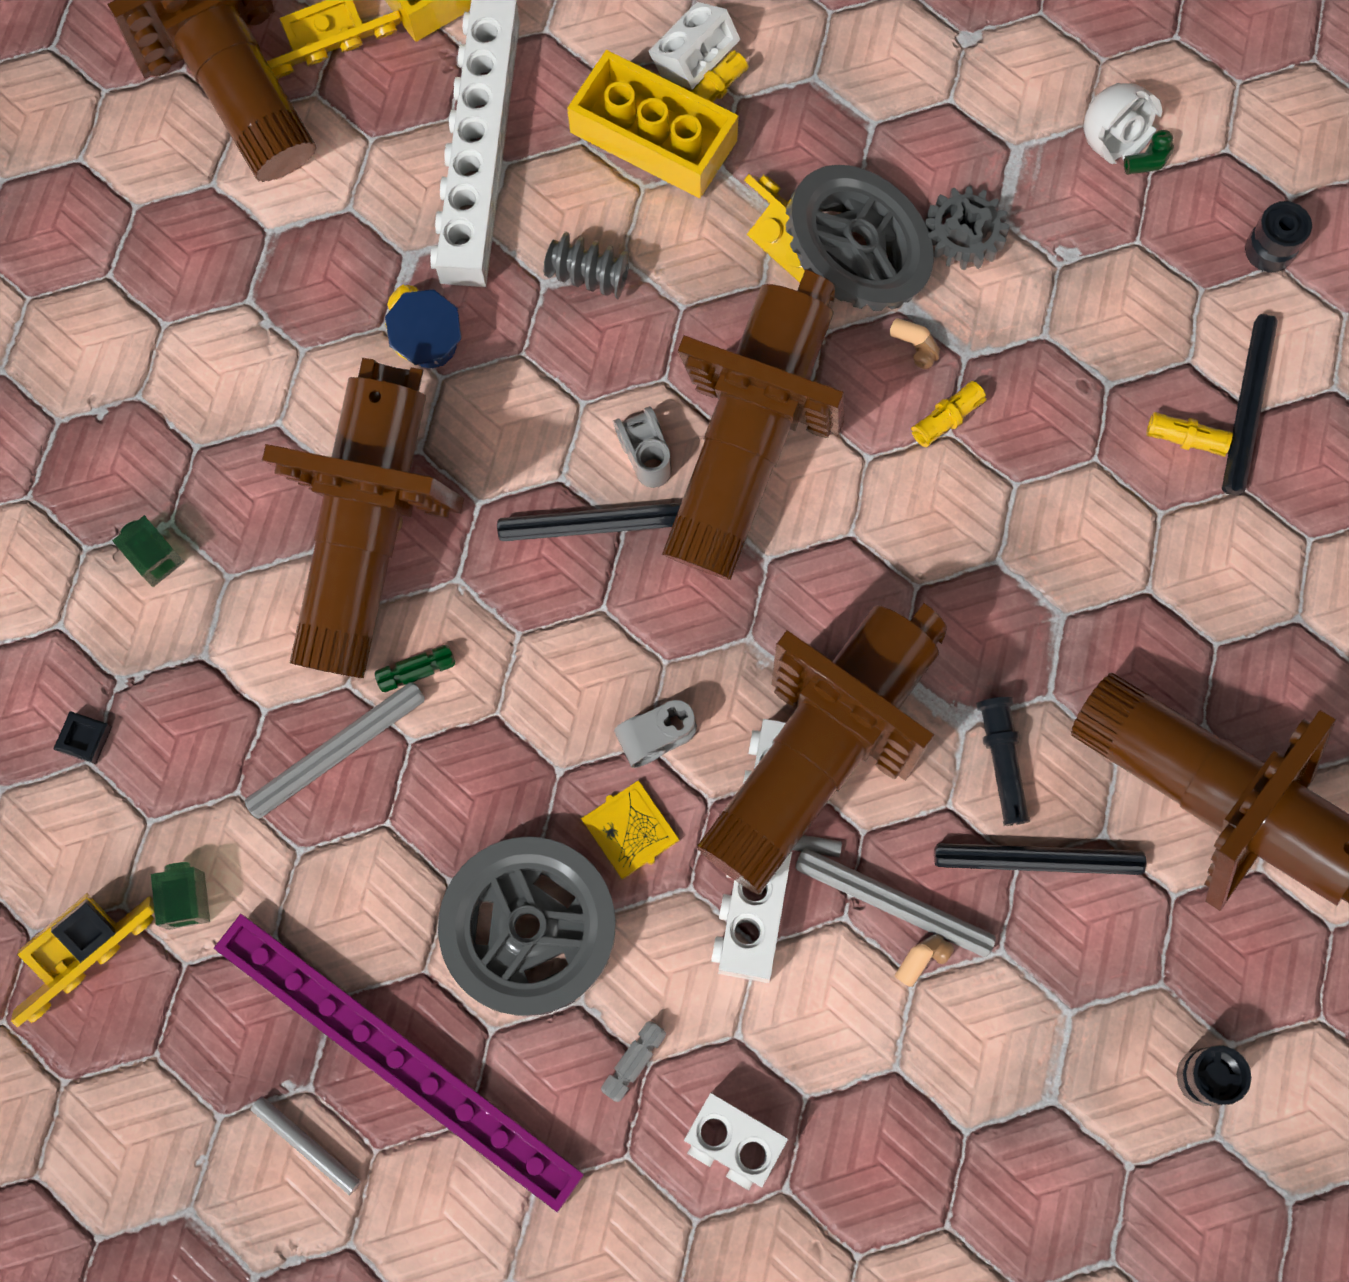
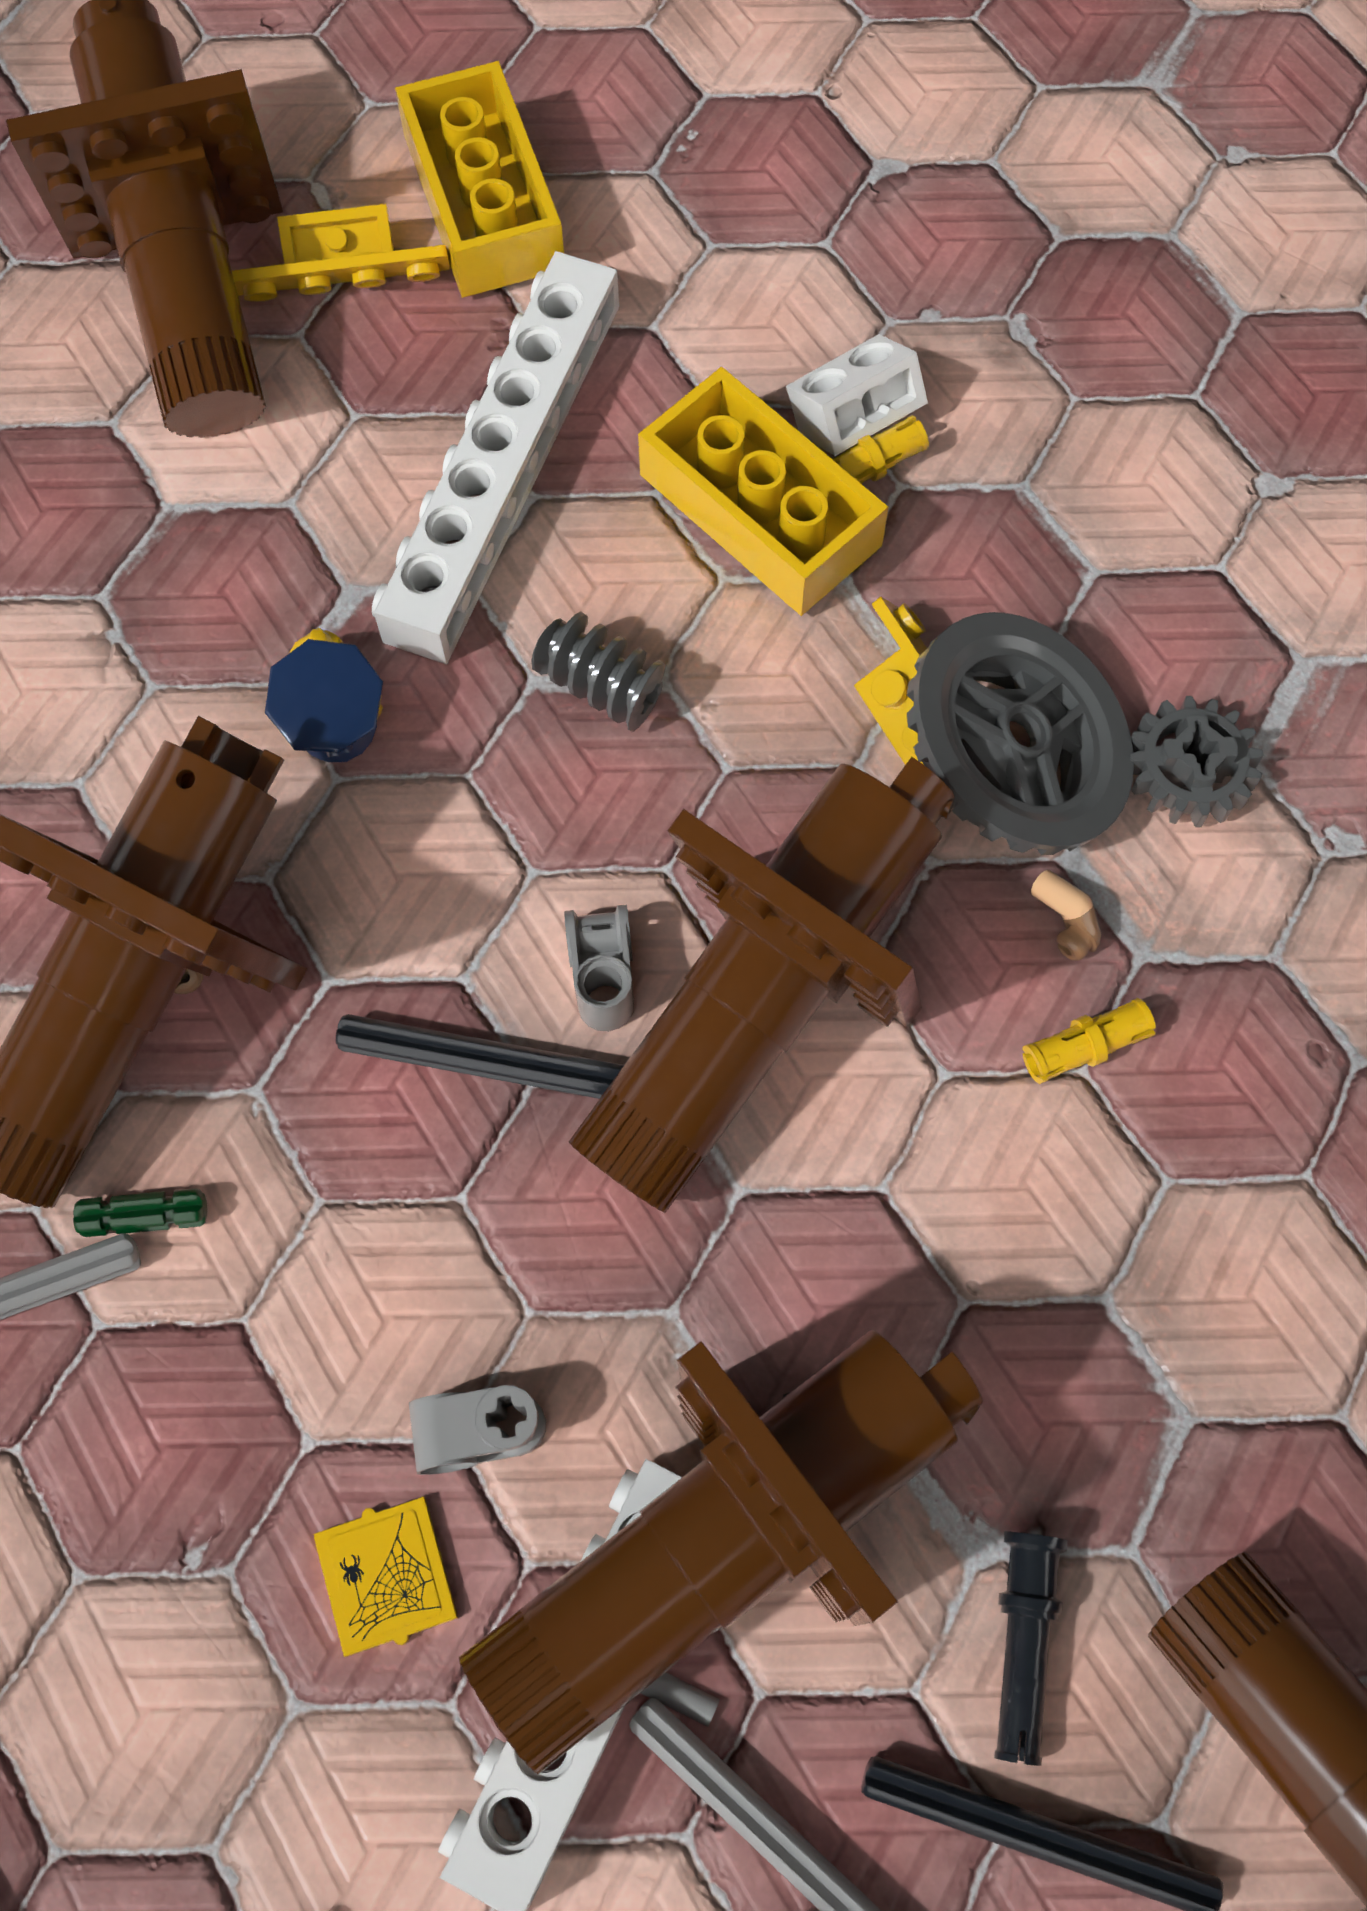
camera: 15 degrees right, 5 degrees down
dark grey gear [438,837,616,1016] -> none

